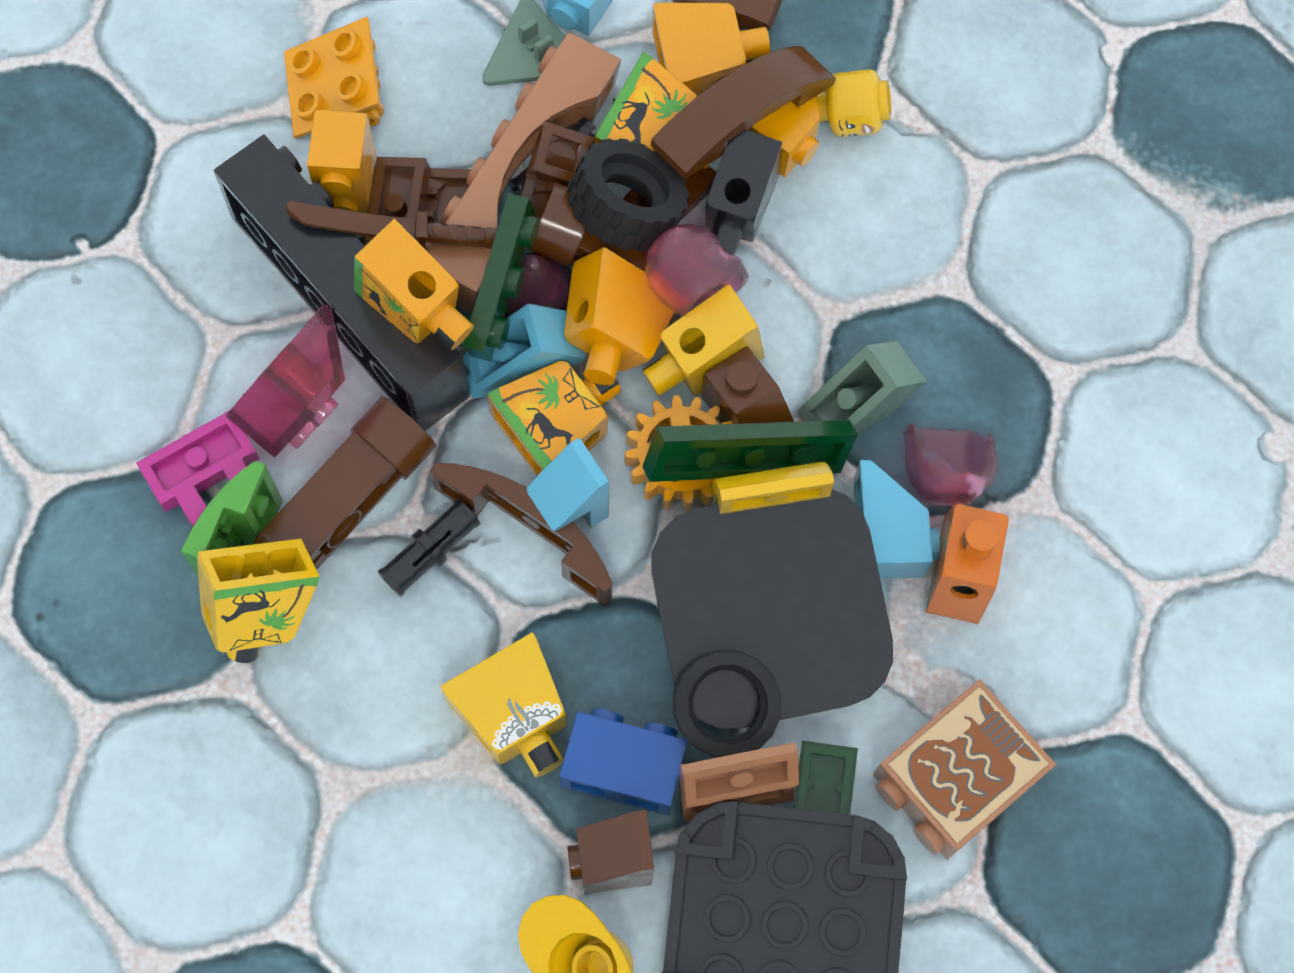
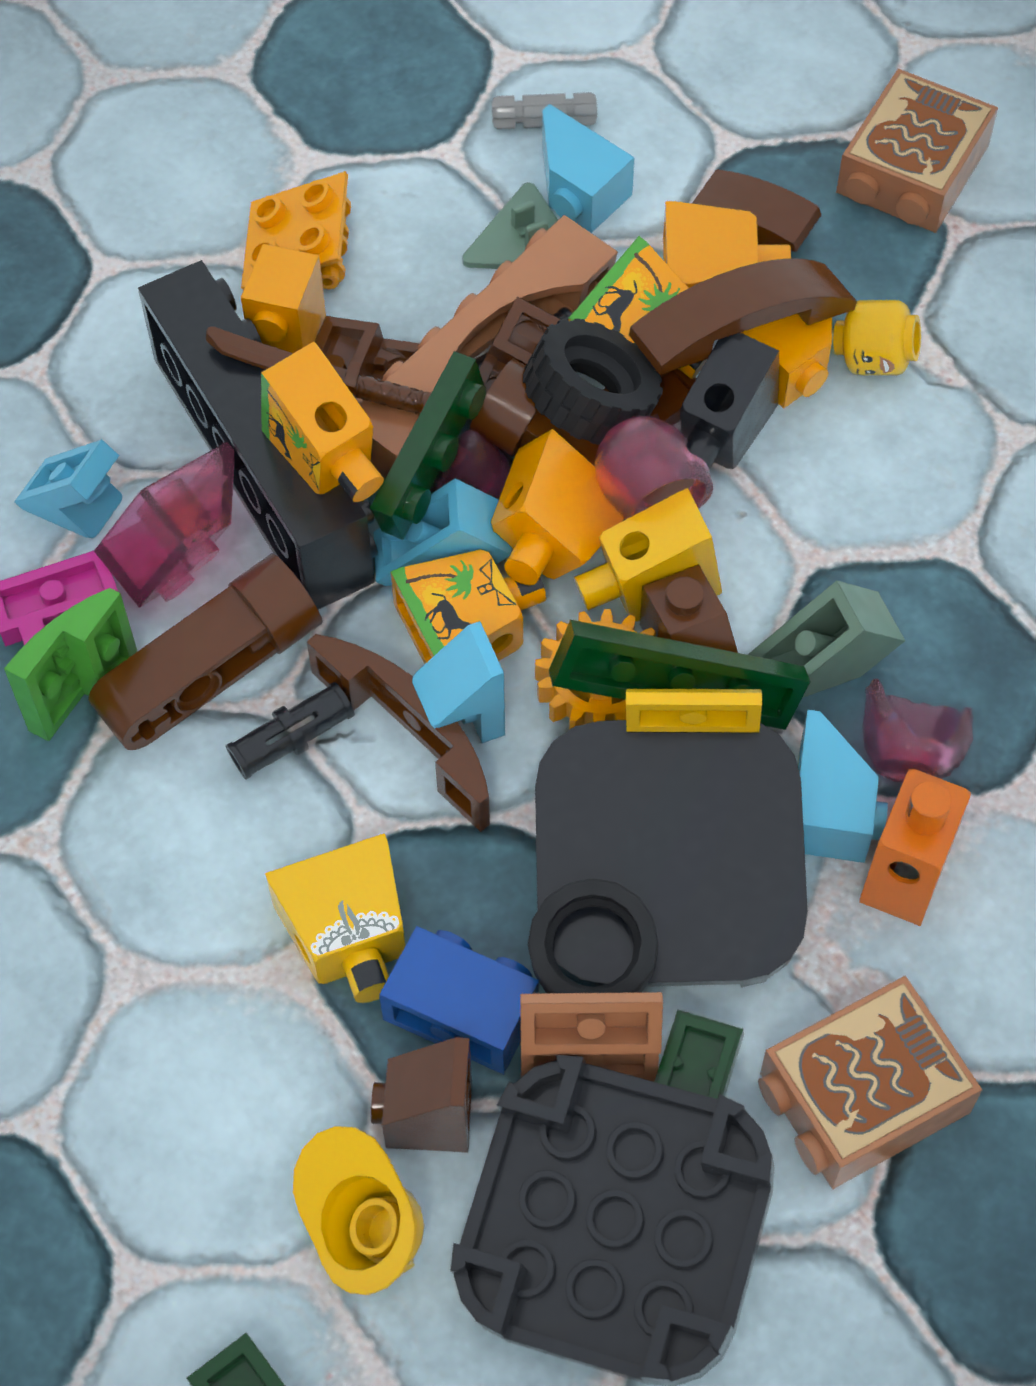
camera: 15 degrees right, 10 degrees down
yellow torso [197,539,320,663] -> none
none -> medium azure slope [14,439,123,538]

